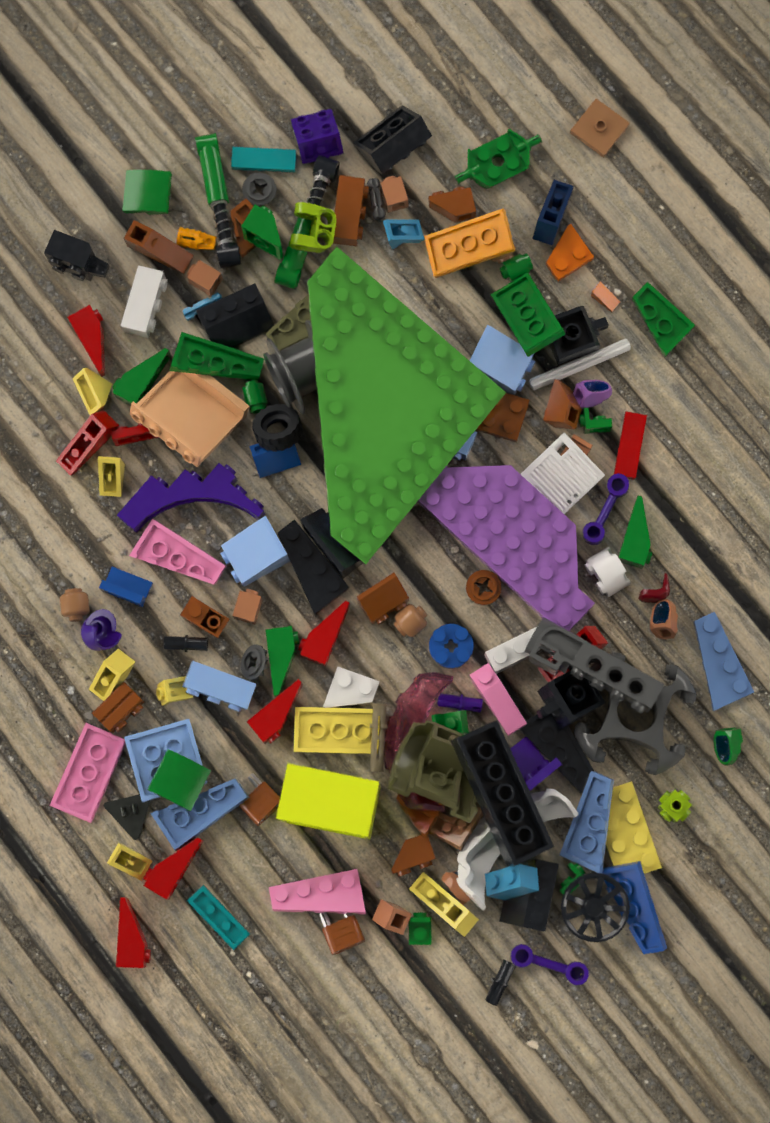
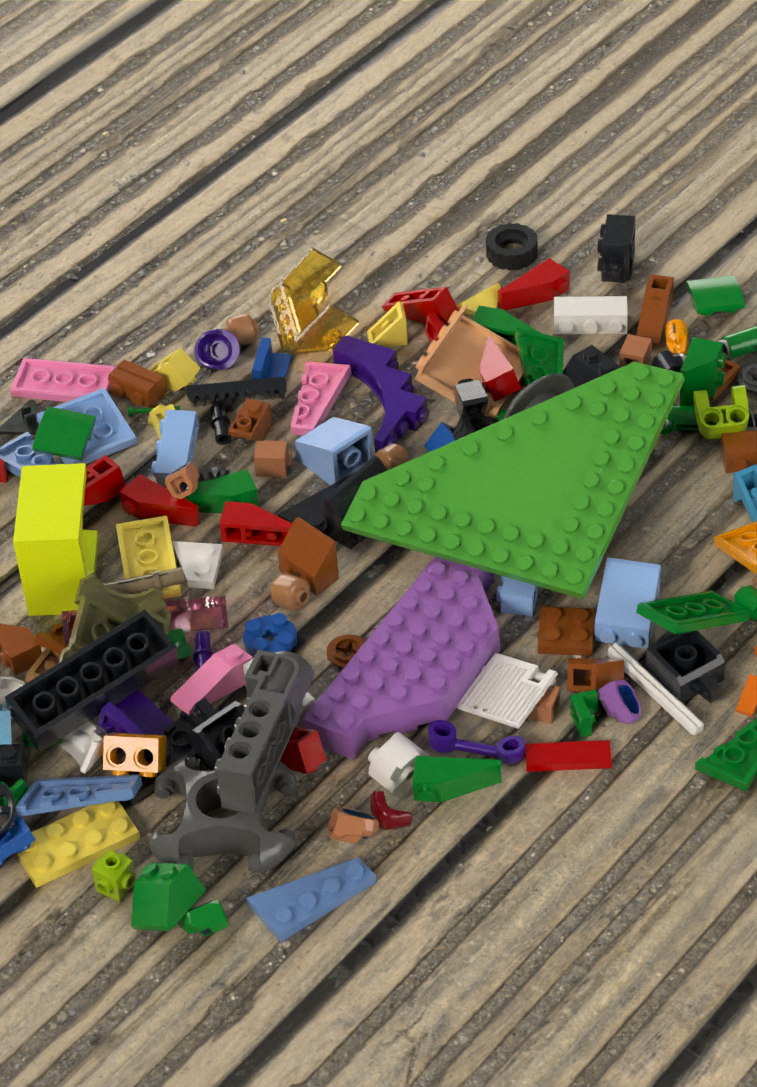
camera: 75 degrees right, 35 degrees down
none -> red slope [83,455,126,506]
none -> light orange brick [103,733,167,777]
none -> green piece [128,406,180,417]
none -> green slope [131,863,206,931]
none -> nougat rock [165,461,200,499]
none -> black gear [186,377,287,407]
none -> clear yellow windscreen [268,247,359,355]
none -> medium nougat head [374,444,410,470]
none -> slope [453,379,488,418]
none -> slope [479,337,522,402]
none -> black tyre [486,223,538,270]

